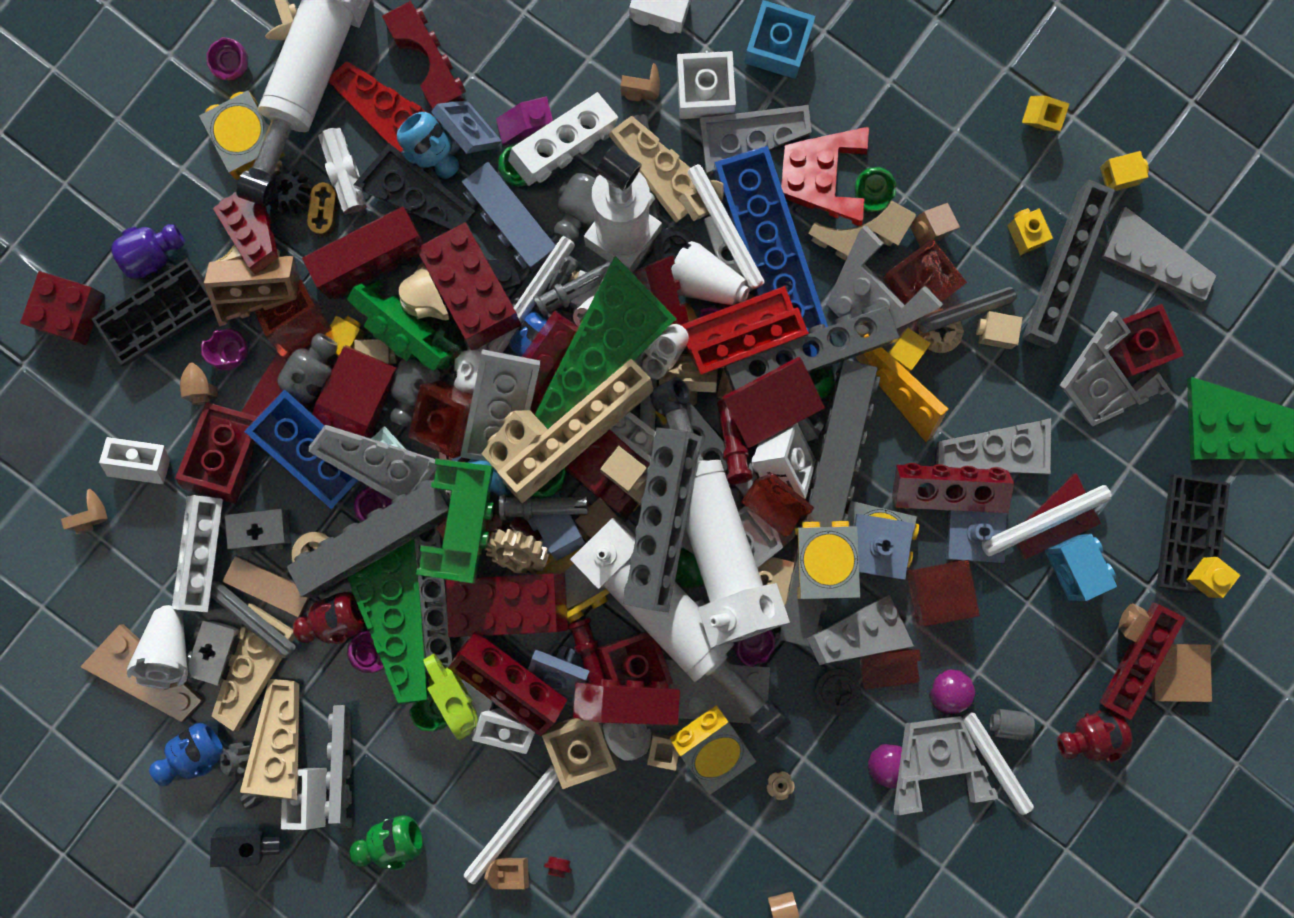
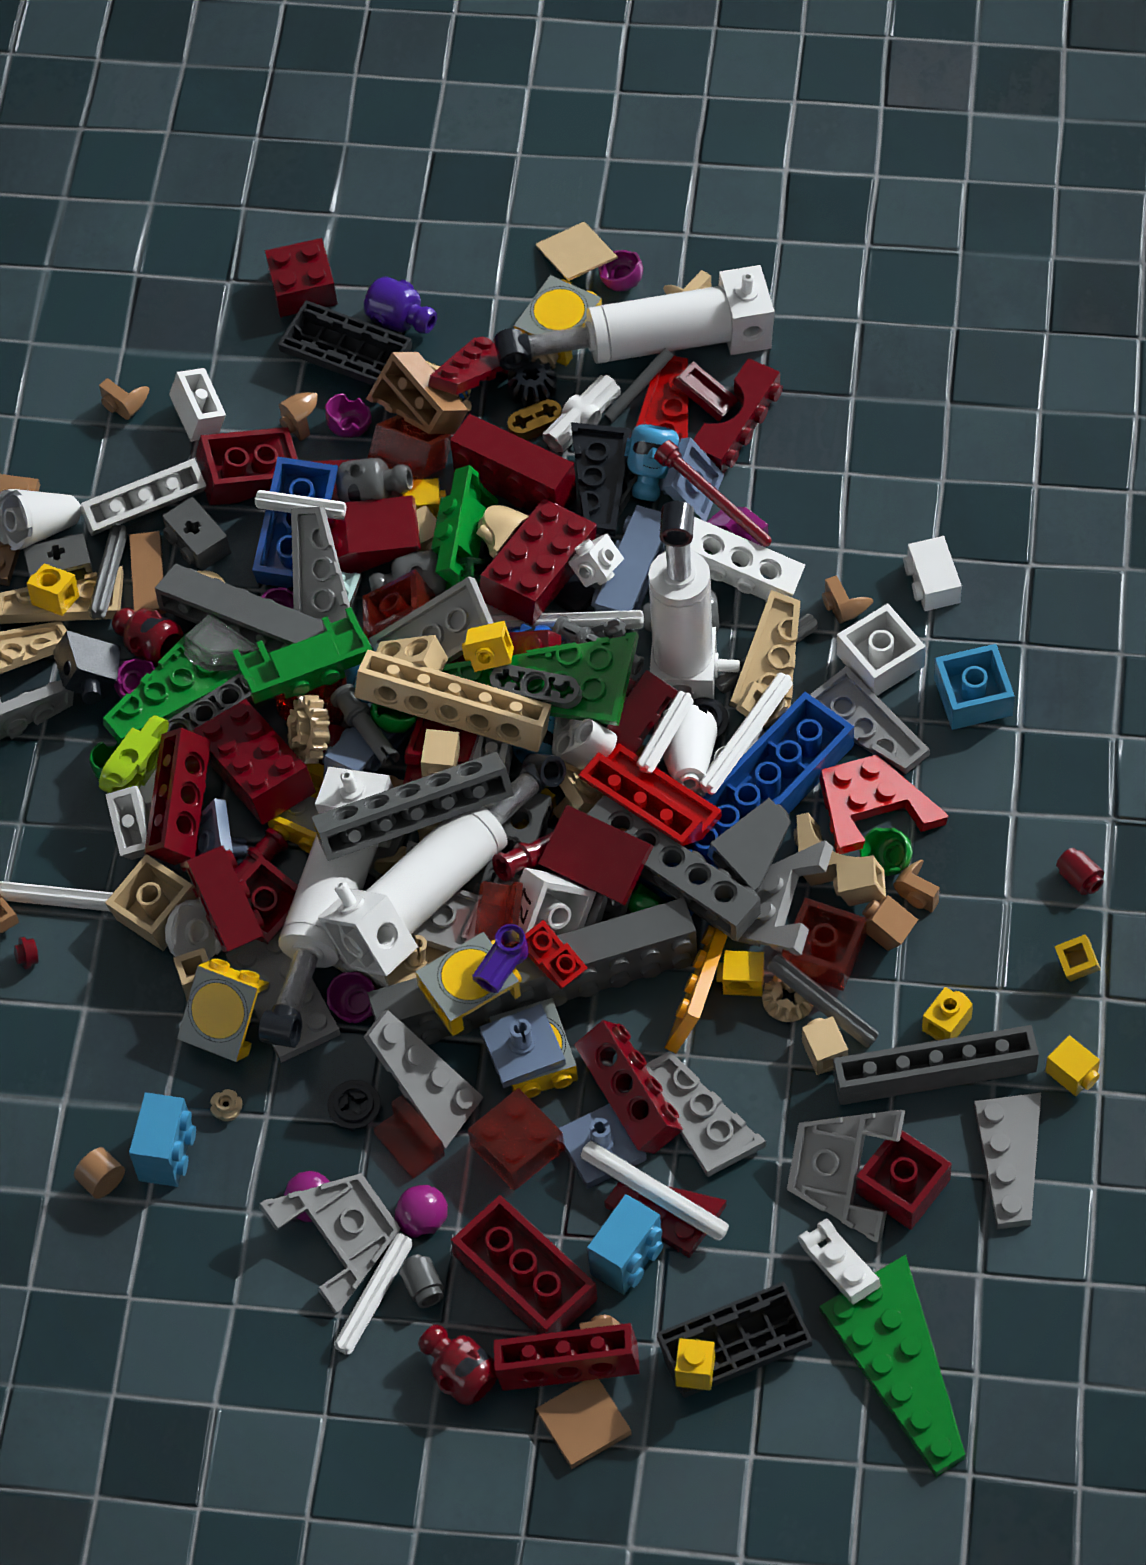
camera: 65 degrees right, 25 degrees down
none -> yellow brick [27,563,79,616]
none -> black torso [53,631,121,705]
none -> dark azure brick [129,1092,196,1187]
none -> clear slope [184,613,258,671]
none -> white axle [255,490,346,520]
none -> dark red brick [451,1195,597,1335]
none -> yellow brick [462,621,514,672]
none -> dark purple piece [472,924,528,994]
none -> dark grey beam [490,664,582,709]
none -> red slope [517,919,588,989]
none -> tan window [536,222,617,281]
none -> white brick [568,534,624,587]
none -> dark grey bar [604,348,673,422]
none -> white axle [636,691,693,774]
none -> dark red piece [654,440,772,547]
none -> dark red tile [673,361,739,422]
none -> dark grey slope [707,798,791,893]
none -> white plate [798,1218,881,1304]
none -> medium nougat plate [893,859,940,912]
none -> dark red brick [1056,848,1104,895]

